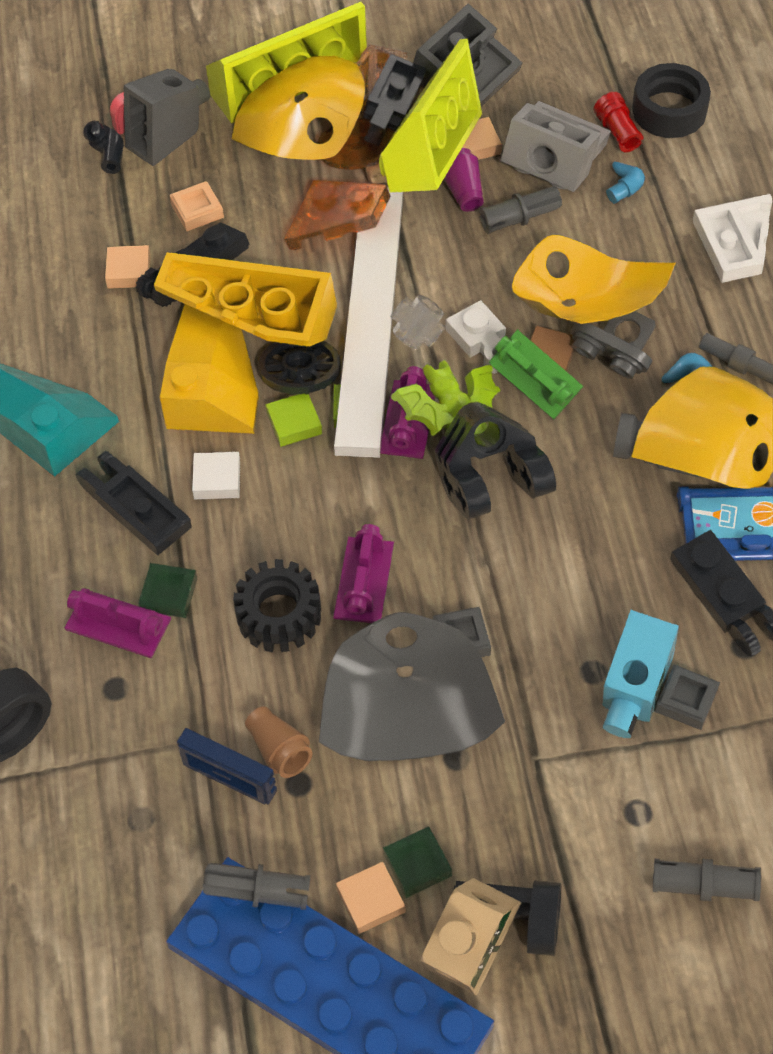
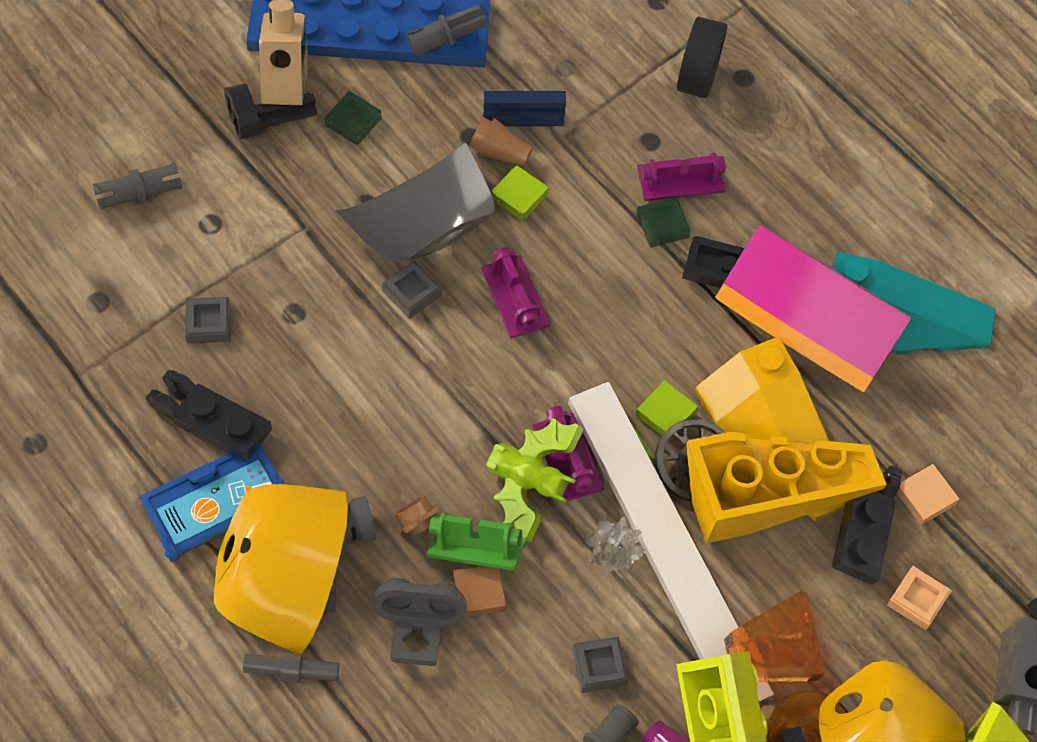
camera: 145 degrees right, 5 degrees up
white tile [192,452,240,500] -> none
black tyre [233,559,322,652] -> none
light nougat tile [336,862,406,935] -> none
black piece [435,402,557,520] -> none
white plate [446,300,506,374] -> none
yellow piece [512,235,676,324] -> none
medium azure torso [602,610,679,738] -> none
dark azure animal [662,353,713,383] -> none
none -> medium nougat plate [395,495,441,535]
none -> lime tile [491,165,549,222]
none -> dark grey tile [572,636,628,693]
none -> dark pink slope [715,224,911,392]

